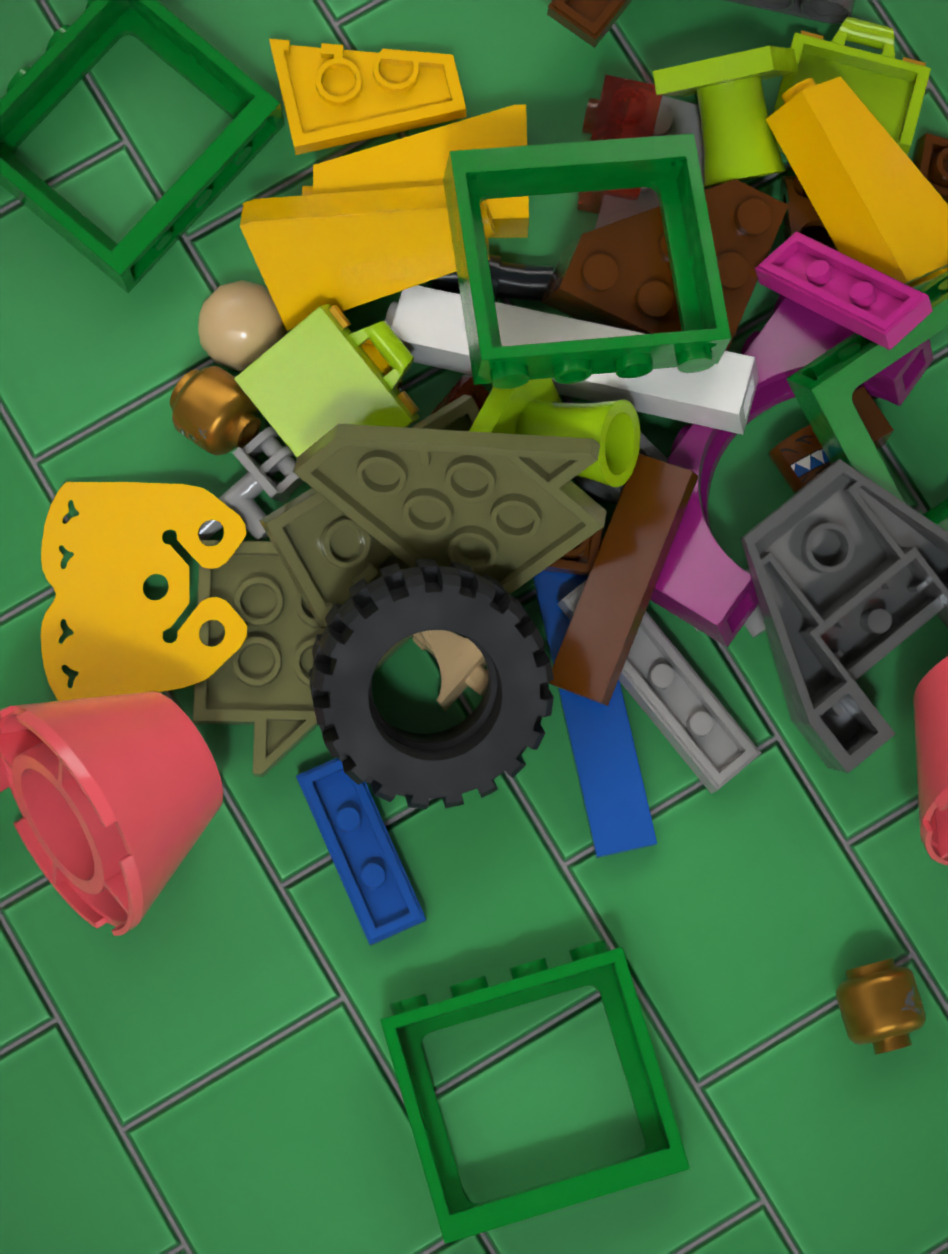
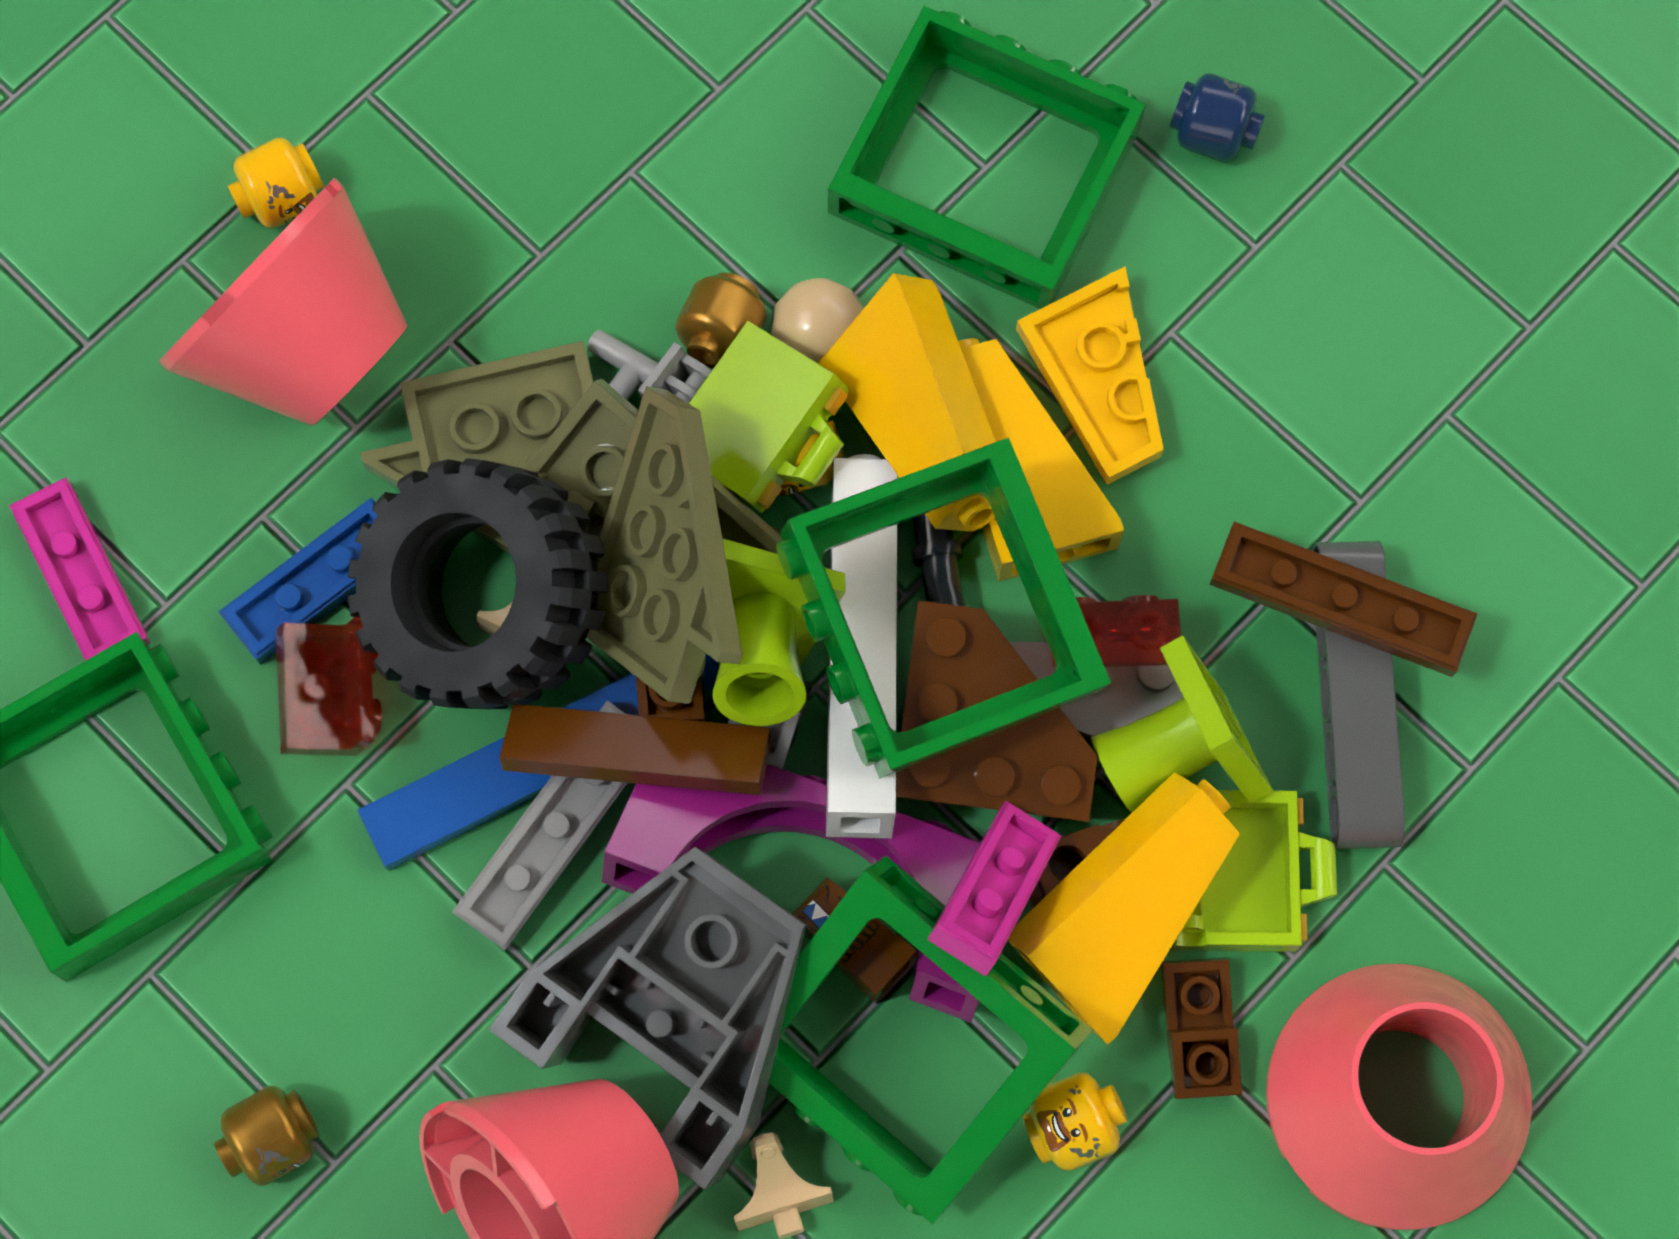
camera: 75 degrees right, 5 degrees down
yellow piece [41,482,248,701] -> none
none -> dark pink tile [9,477,151,661]
none -> clear red bracket [276,617,382,756]

